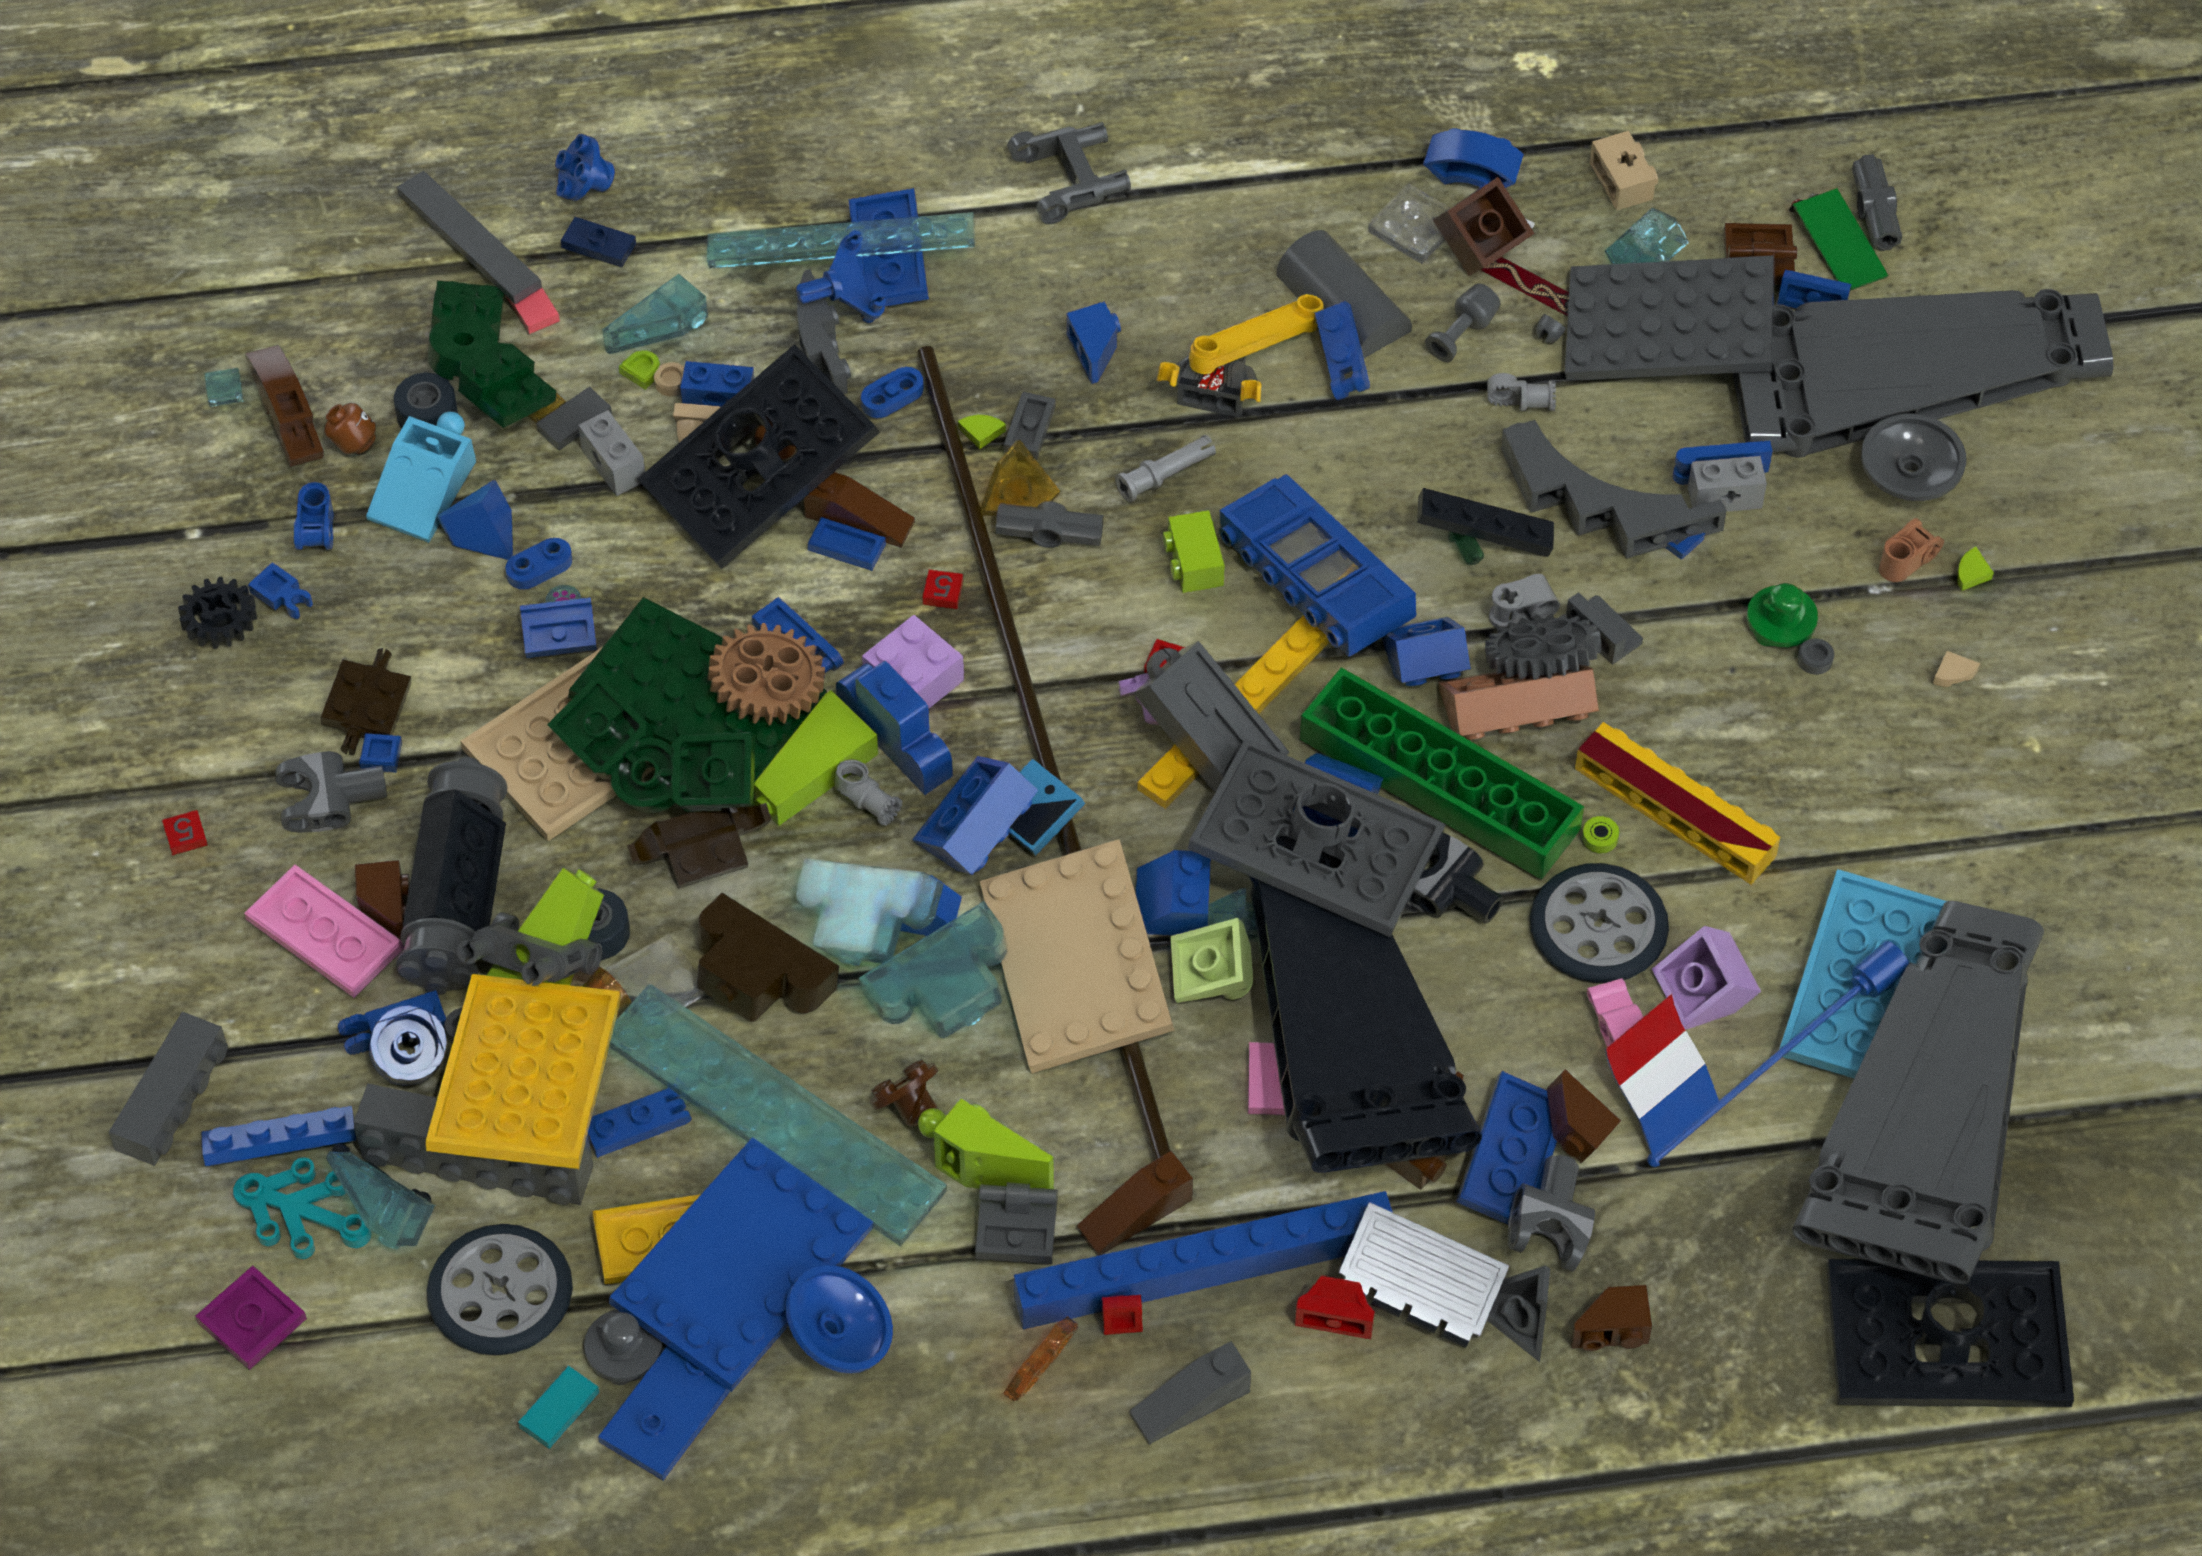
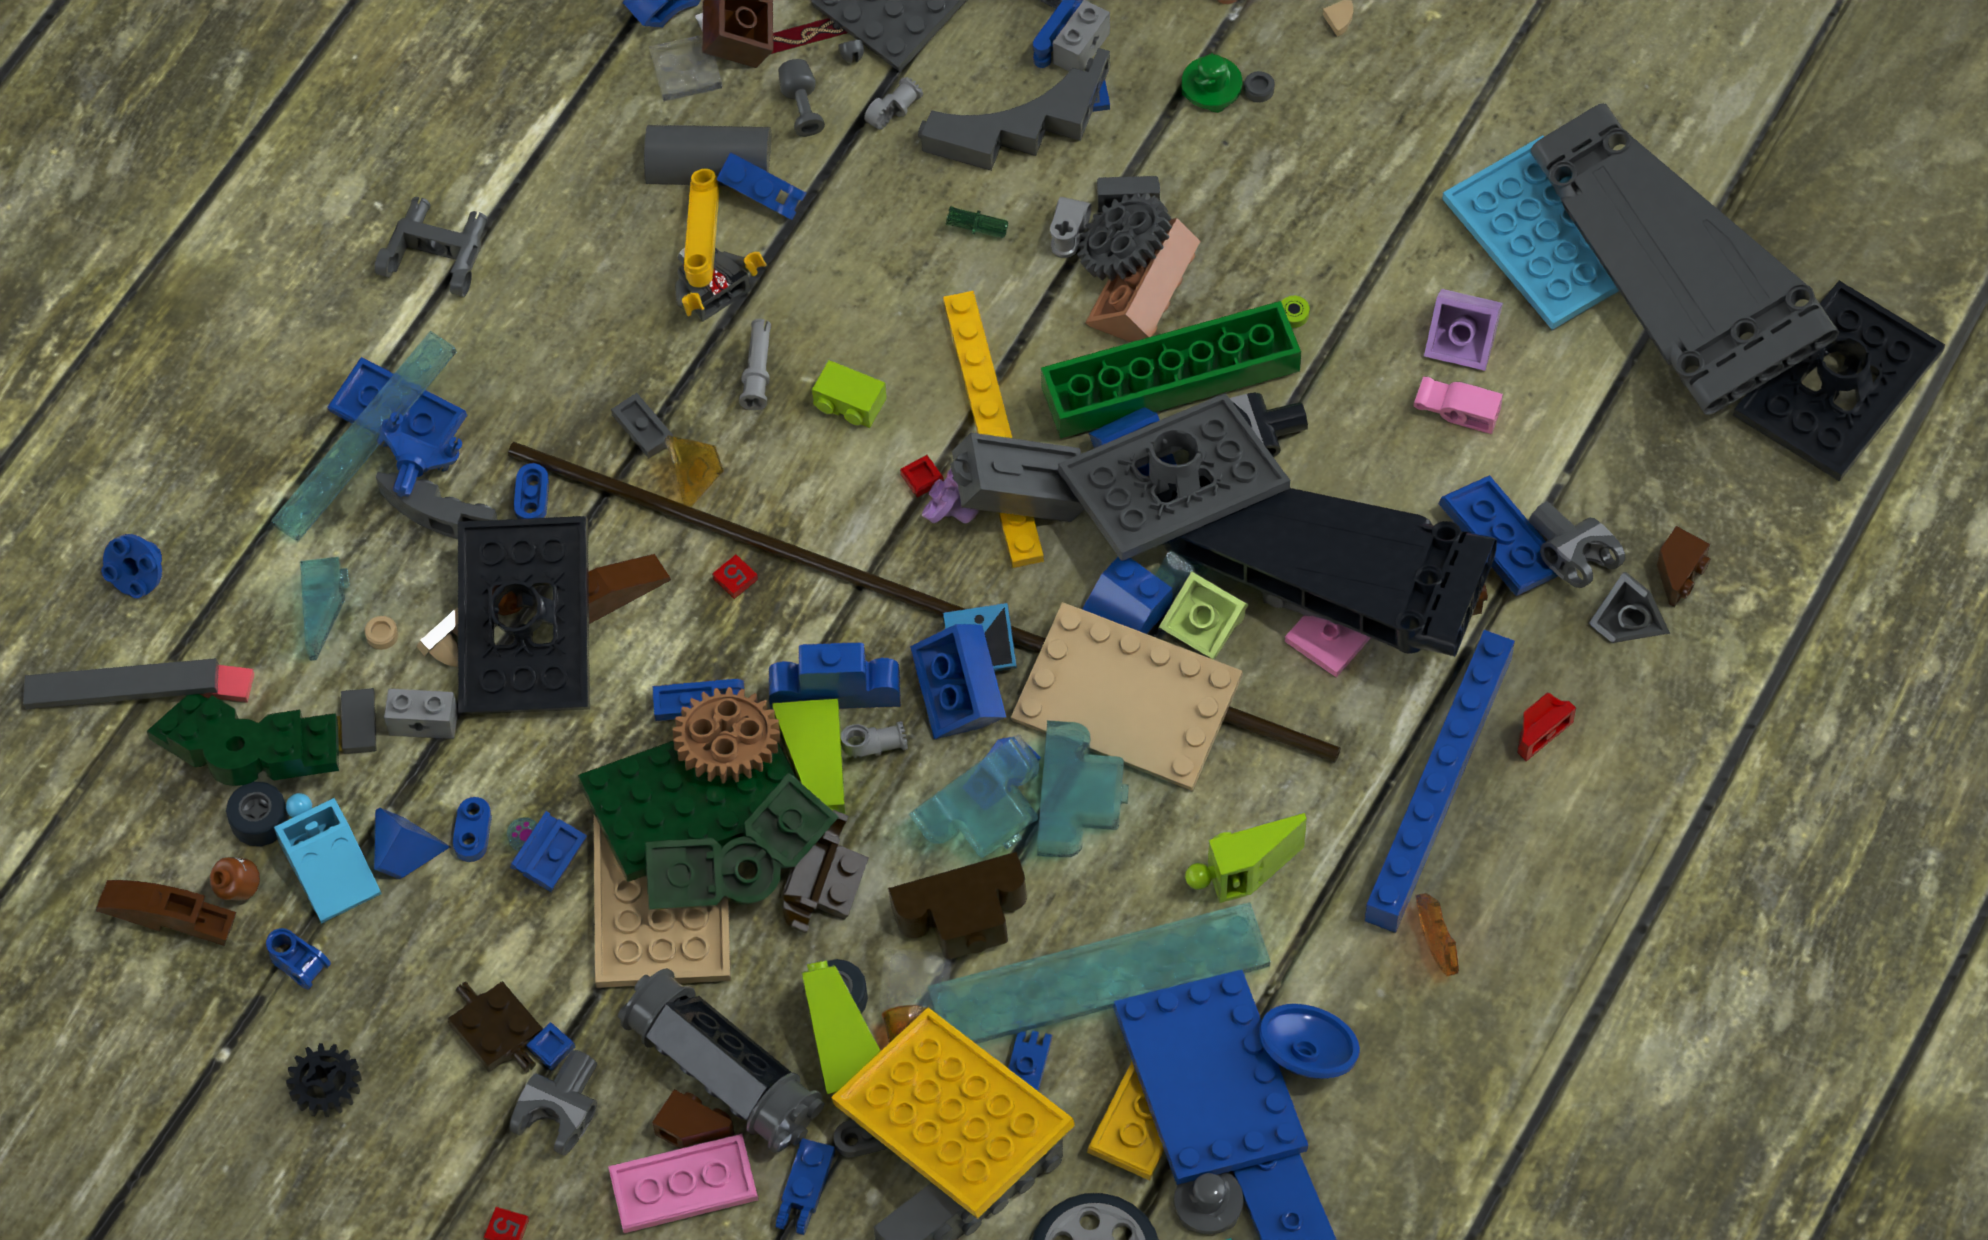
camera: 50 degrees left, 5 degrees up
clear light blue tile [204,368,244,407] -> none
blue plate [248,562,313,619] -> none
brick [369,1005,447,1086] -> none
dark grey connector [457,912,603,986] -> none
dark blue plate [560,217,636,267] -> none
lime tile [619,350,660,390] -> none
blue brick [680,361,755,407] -> none
blue tile [808,517,886,571] -> none
lavender brick [862,615,964,708] -> none
reddish brown plate [870,1059,938,1127] -> none
lime tile [958,415,1006,449] -> none
dark grey plate [975,1182,1058,1264] -> none
dark grey piece [996,501,1104,548] -> none
blue slope [1067,301,1121,384] -> none
reddish brown slope [1077,1151,1193,1256] -> none
red plate [1102,1295,1143,1335] -> none
dark grey slope [1129,1341,1251,1445] -> none
blue window [1219,474,1416,657] -> none
hinge [1337,1202,1509,1348] -> none
blue slope [1382,617,1471,686] -> none
black plate [1417,488,1554,557] -> none
wedge [1530,863,1669,983] -> none
reddish brown slope [1547,1069,1621,1163] -> none
yellow brick [1575,722,1781,885] -> none
flag [1605,941,1910,1167] -> none

